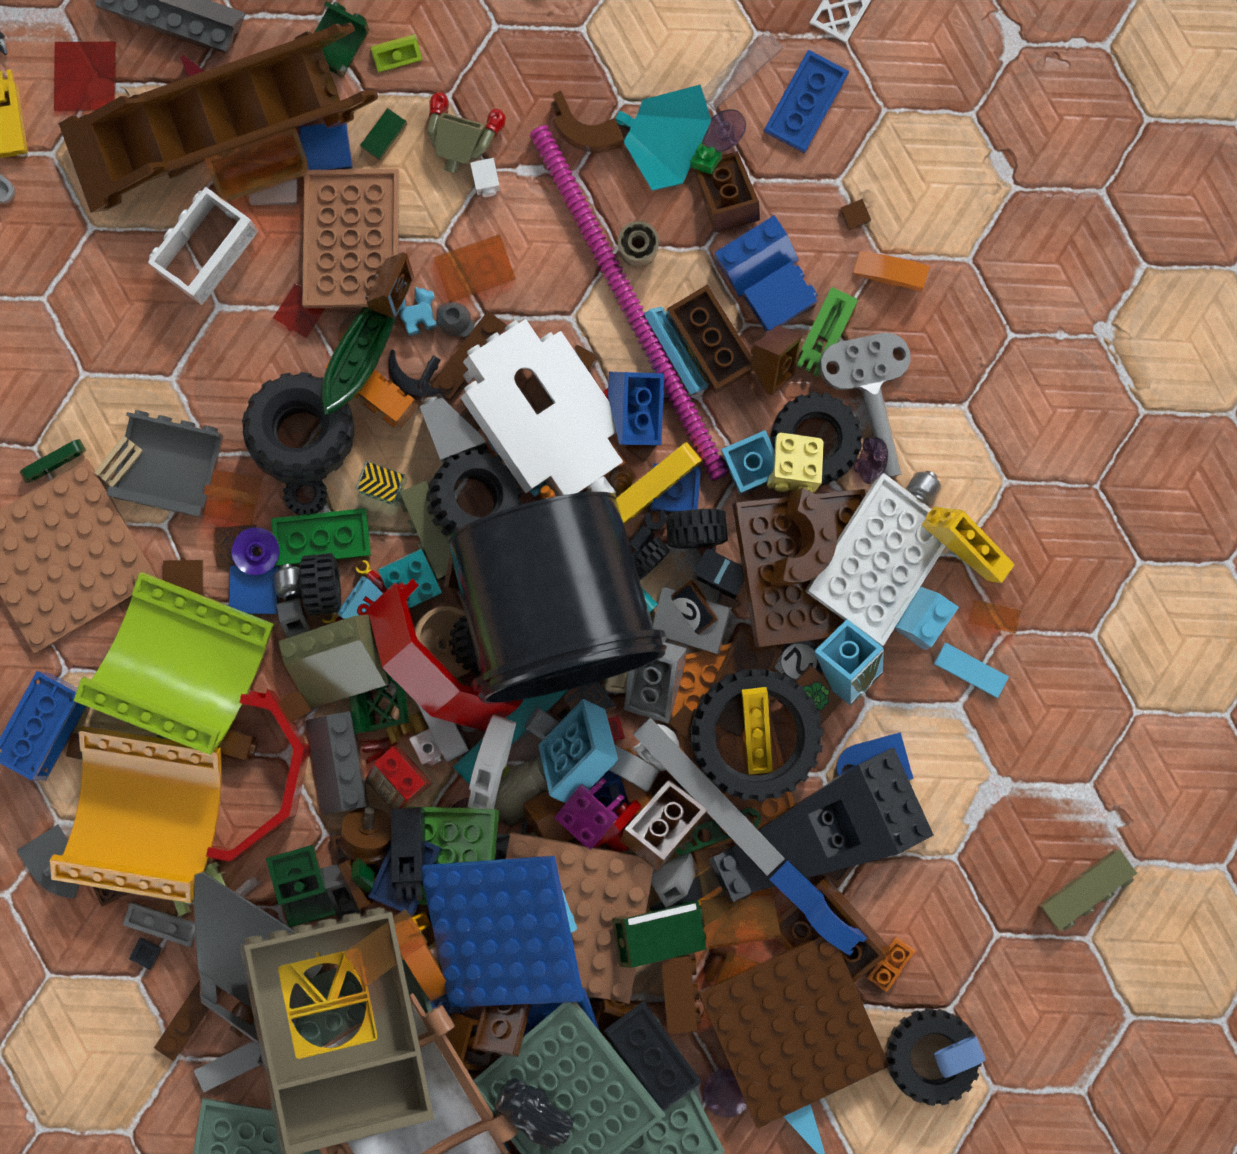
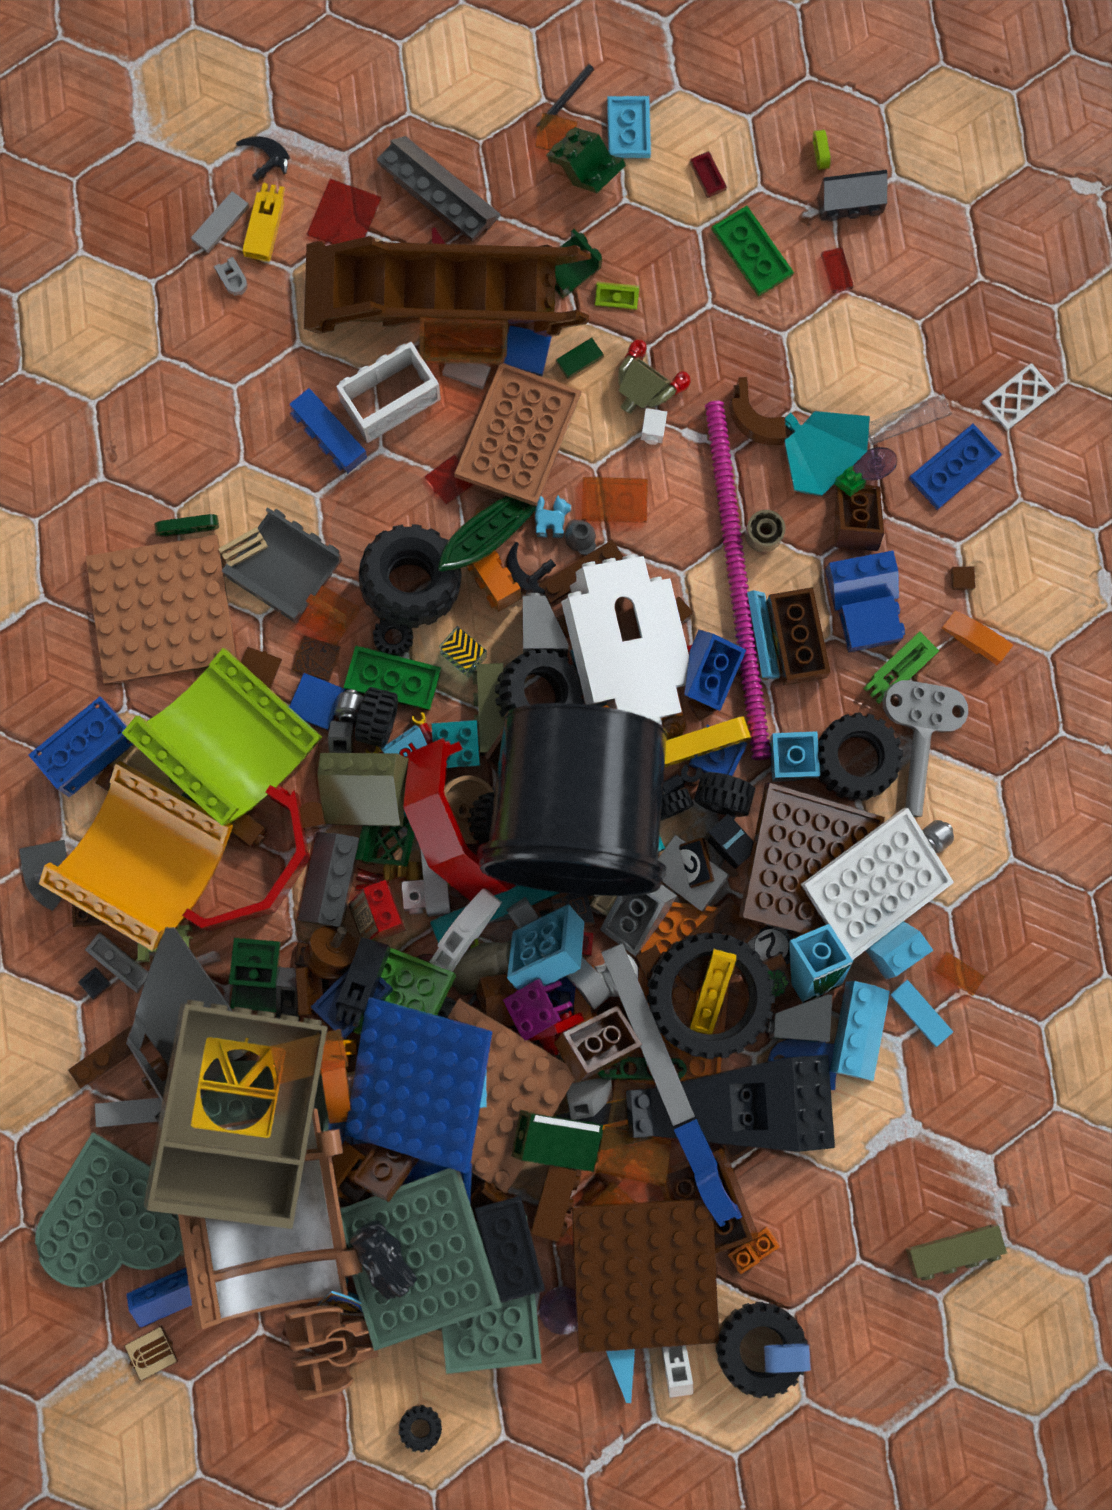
camera: 10 degrees right, 5 degrees down
dark purple dish [232,527,280,575] -> none
dark green tile [351,858,374,893] -> none
reddish brown slope [365,252,414,319] -> none
reddish brown slope [751,325,802,395] -> none
light yellow bracket [767,433,823,493] -> none
reddish brown brick [771,488,837,586] -> none
clear purple dish [854,437,888,484] -> none
yellow slope [922,507,1015,583] -> none
none -> blue brick [289,388,367,474]
none -> white slope [662,1345,693,1398]
none -> dark grey slope [765,995,832,1043]
none -> medium azure slope [829,981,890,1081]

